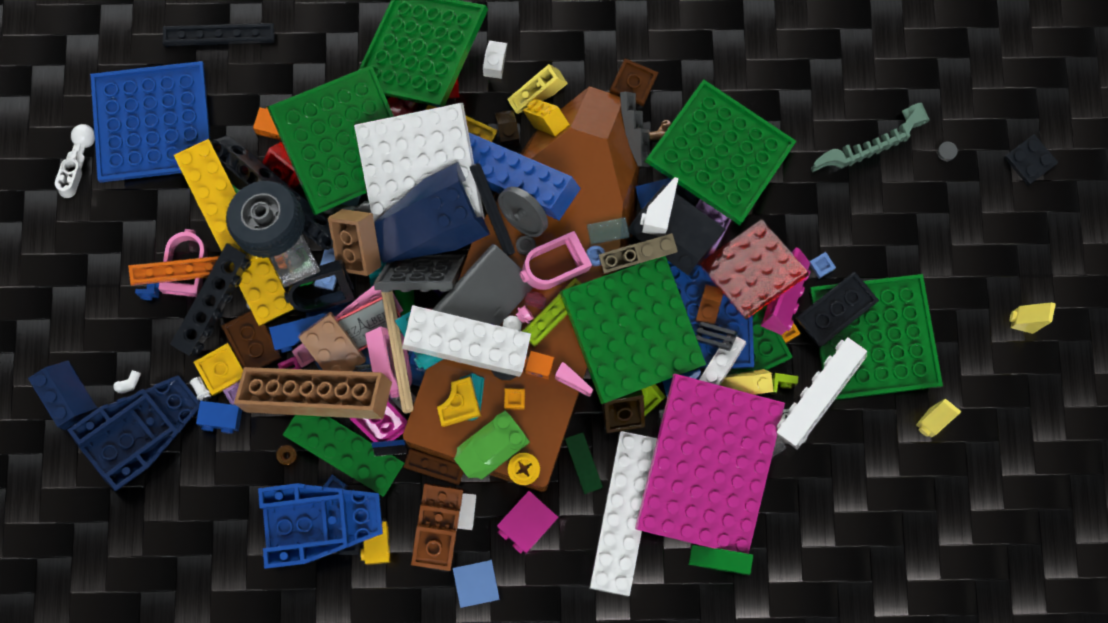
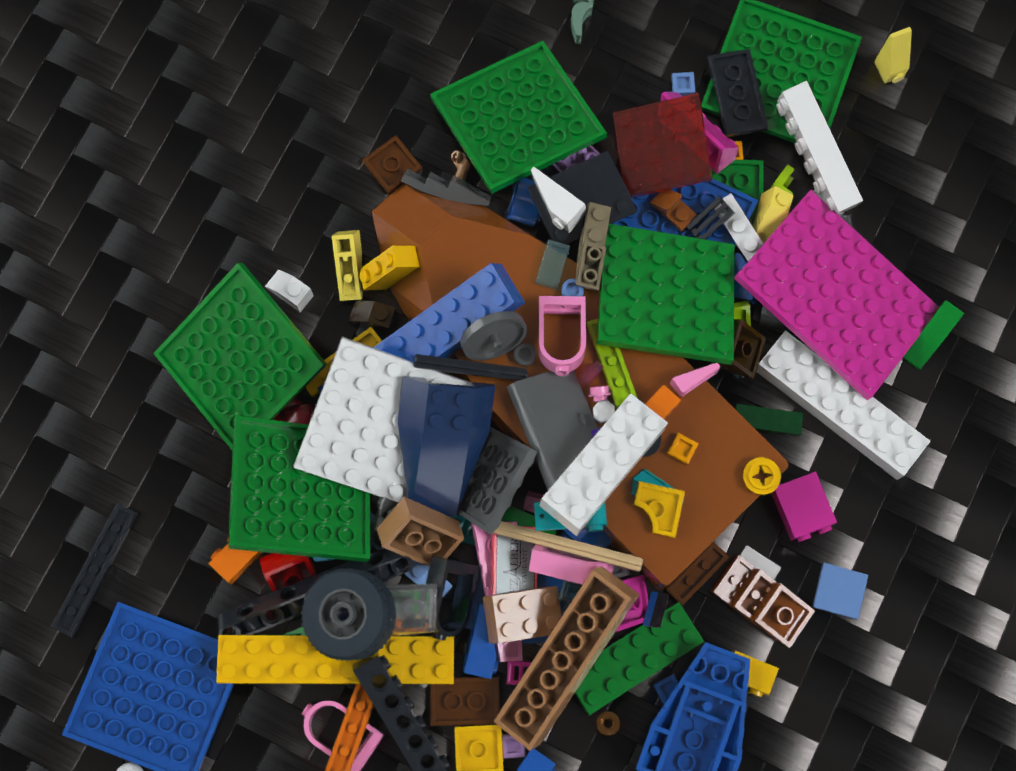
camera: 60 degrees left, 0 degrees up
bright green slope [454,410,530,480] -> none

